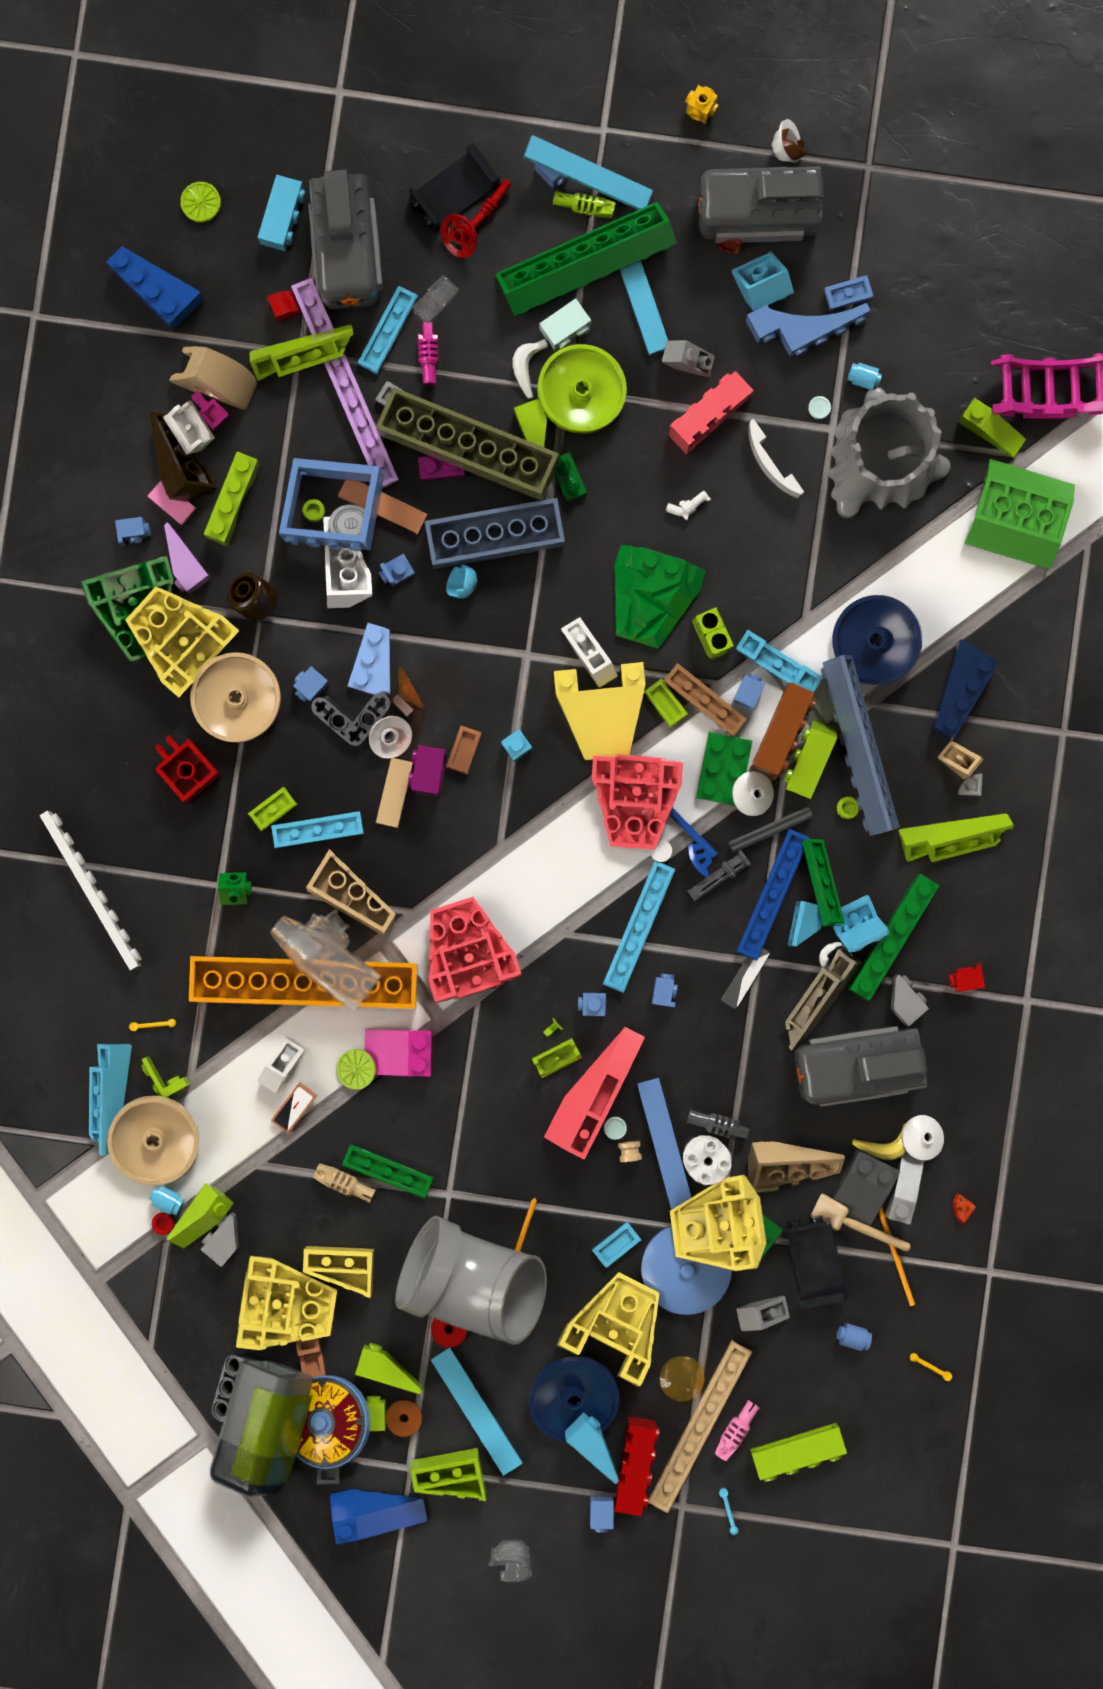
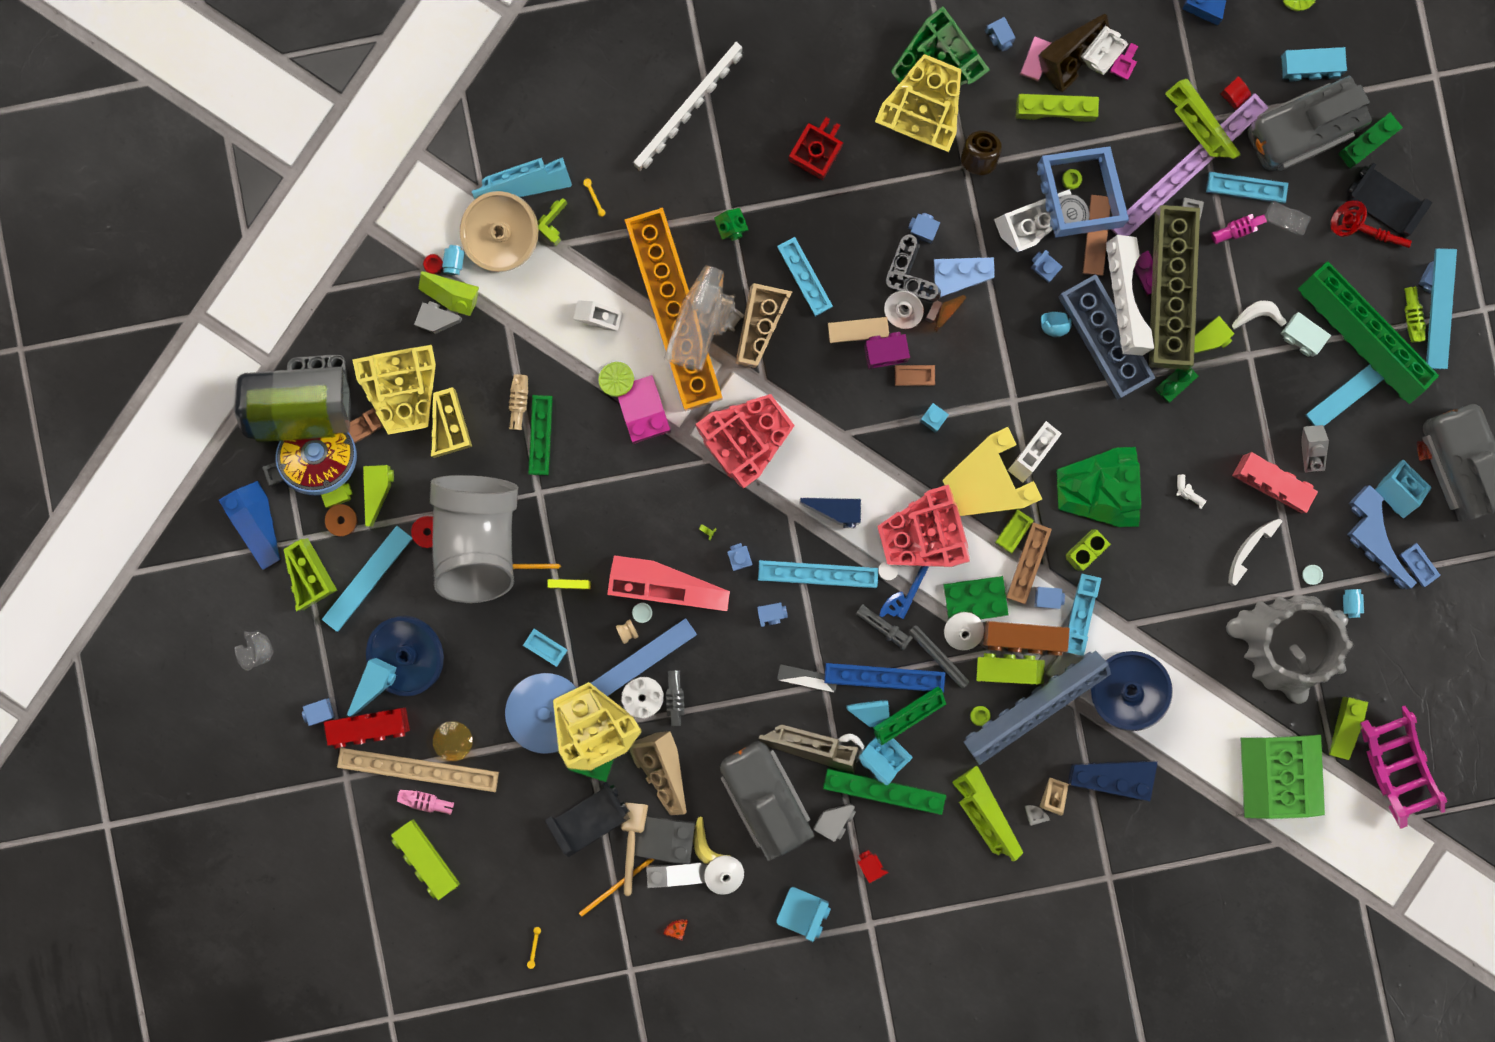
camera: 70 degrees right, 0 degrees up
lavender slope [164,522,211,594] -> none
tan piece [169,346,257,410] -> none
tan dish [190,653,281,743] -> none
lime plate [248,787,298,832] -> none
slope [271,1082,318,1134] -> none
lime hinge [532,1038,582,1078] -> none
lime dish [537,344,627,434] -> none
light yellow wedge [557,1272,659,1386] -> none
medium azure hinge [719,1488,739,1535] -> none
light grey slope [736,1296,790,1331] -> none
medium blue brick [837,1323,872,1351] -> none
none -> neon yellow tile [548,579,591,589]
none -> medium azure bracket [777,887,831,941]
none -> dark blue slope [799,498,861,529]
none -> white arch [1106,235,1154,356]
none -> green arch [1338,112,1403,169]

